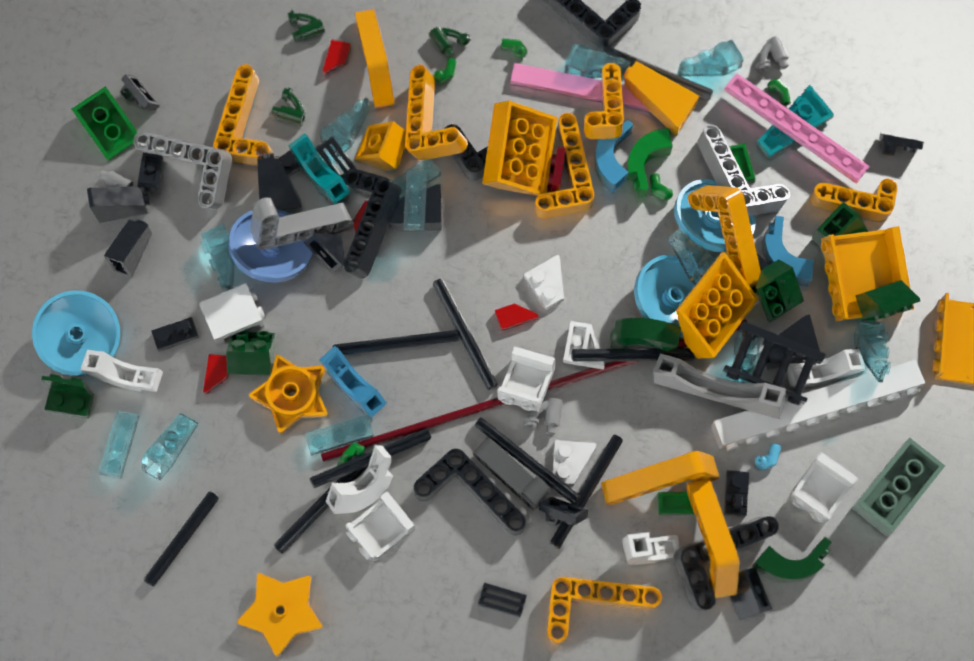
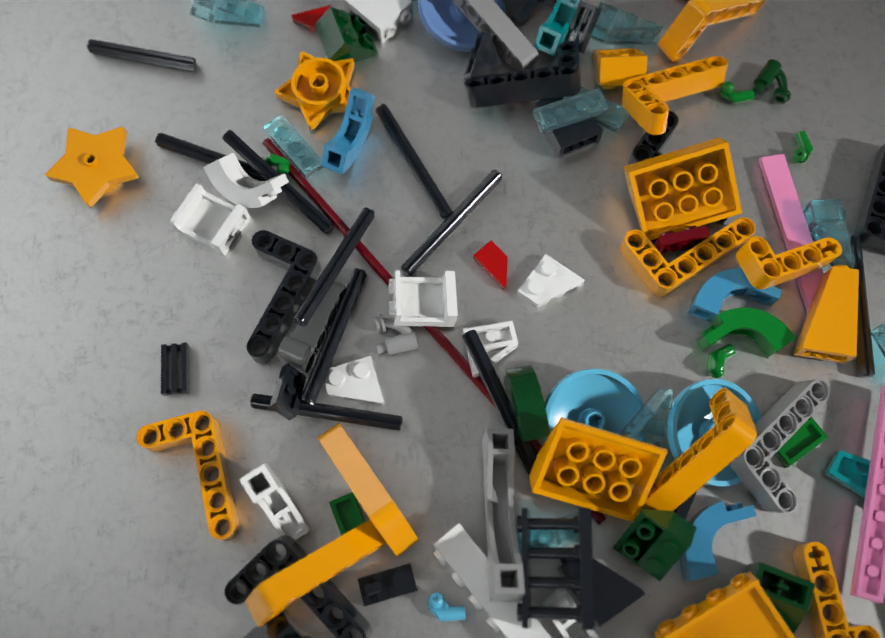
camera: 70 degrees right, 0 degrees up
none -> black axle [294,207,375,327]

